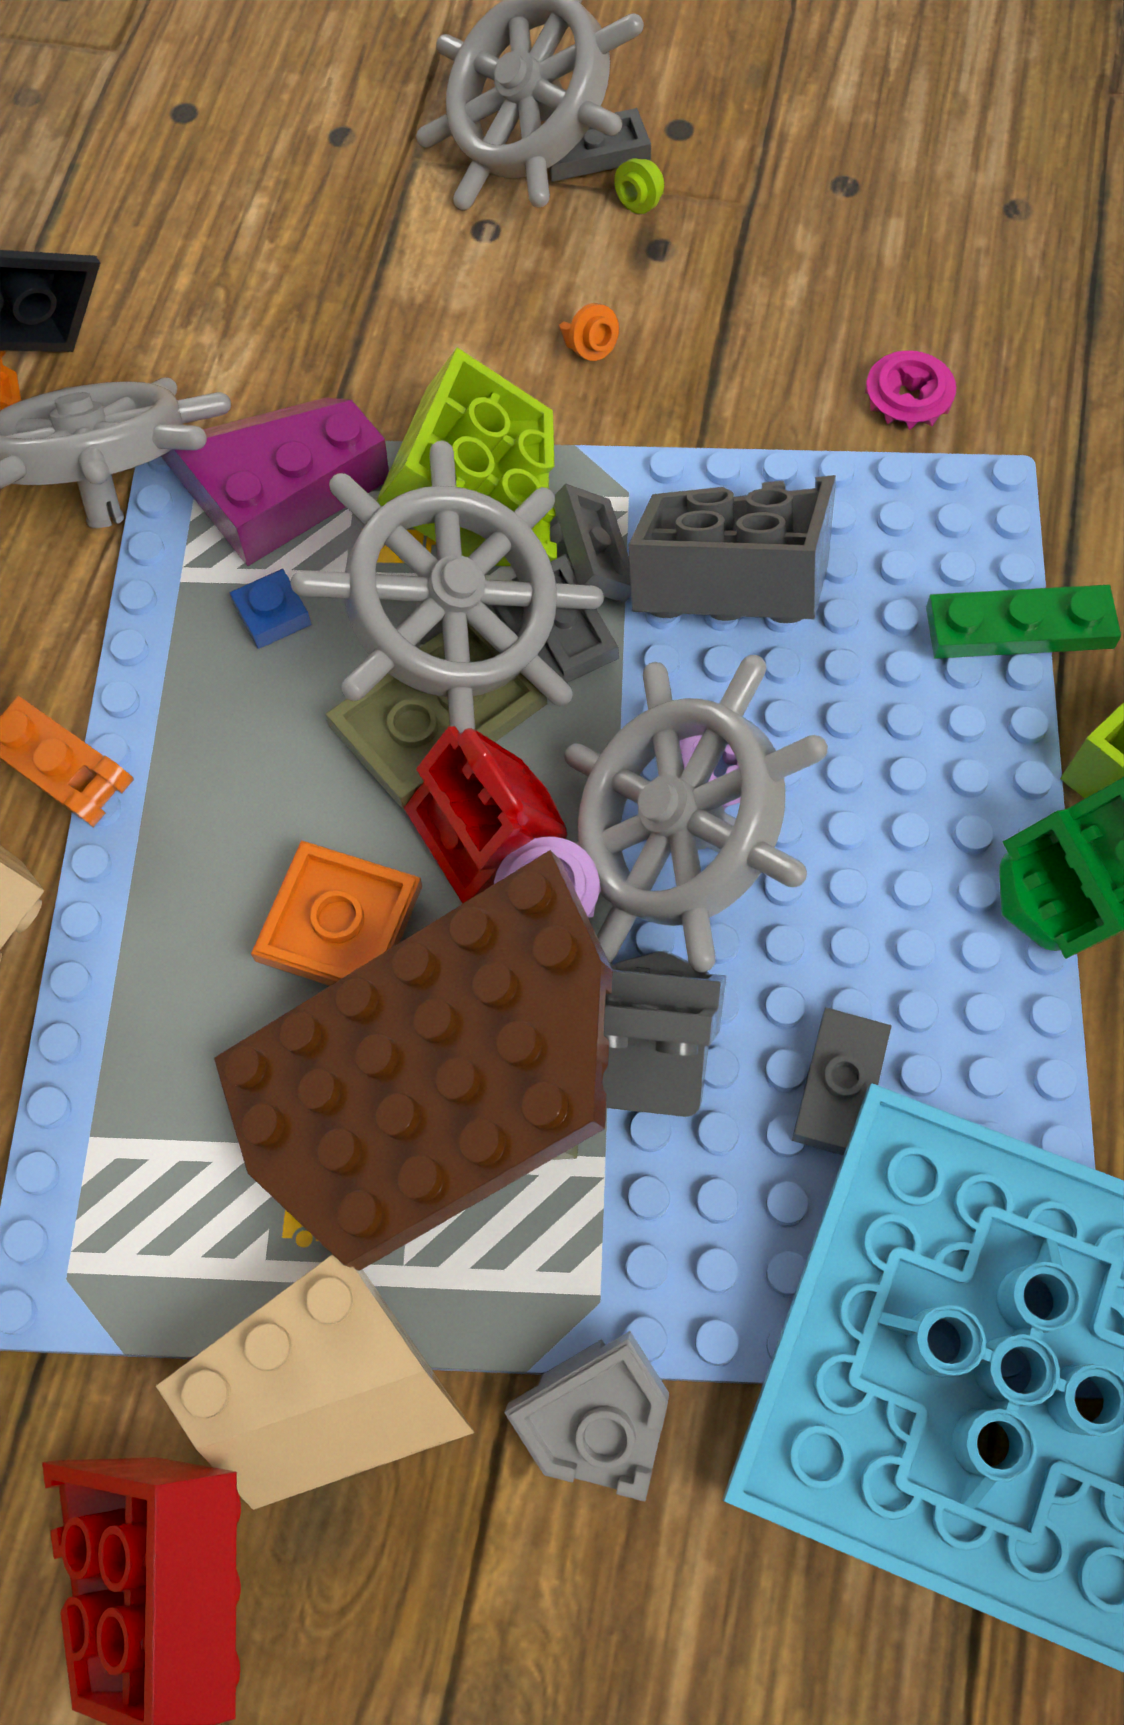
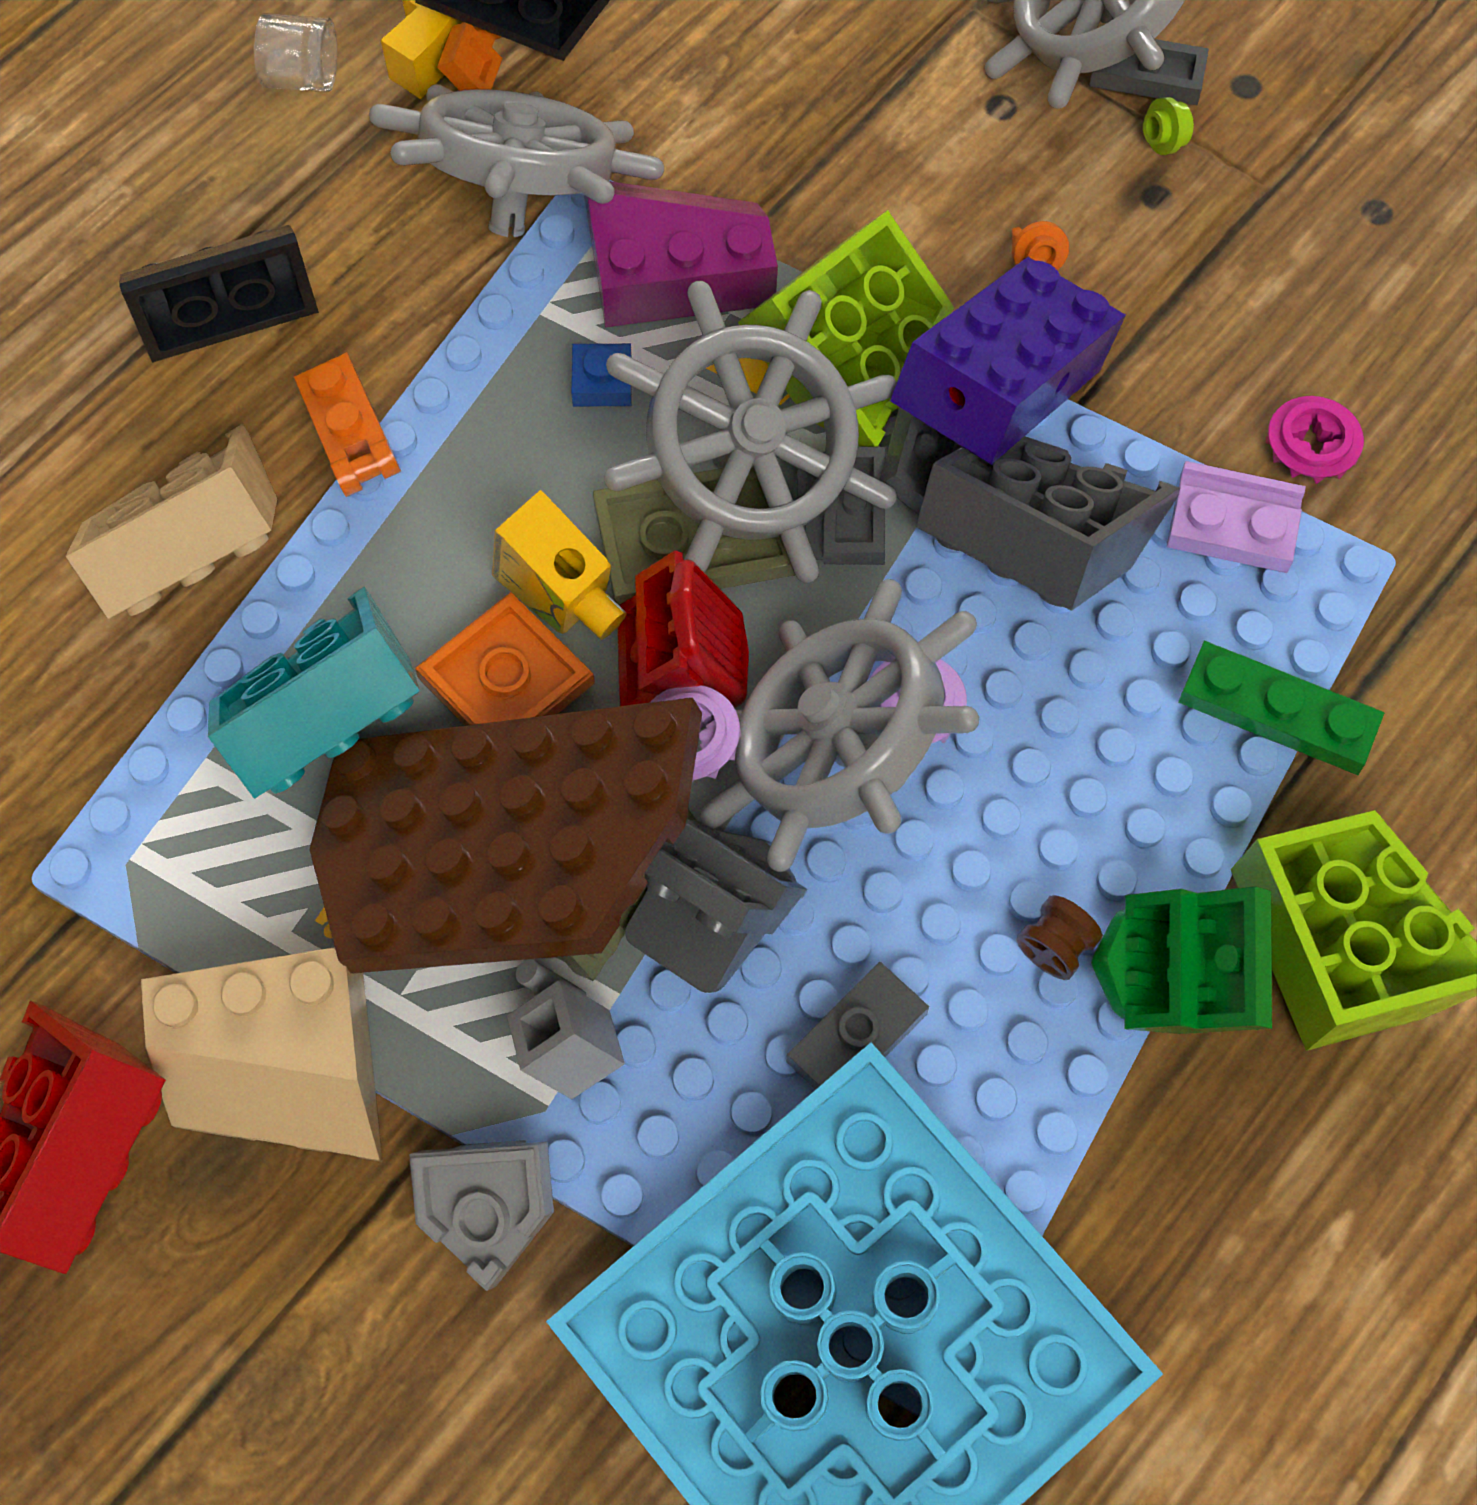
camera: 25 degrees right, 0 degrees up
none -> teal wedge [208,586,420,799]
none -> yellow torso [492,490,627,640]
none -> light grey brick [507,959,625,1099]
none -> dark purple brick [890,257,1126,465]
none -> reddish brown wheel [1016,895,1103,980]
none -> lavender plate [1166,461,1306,573]

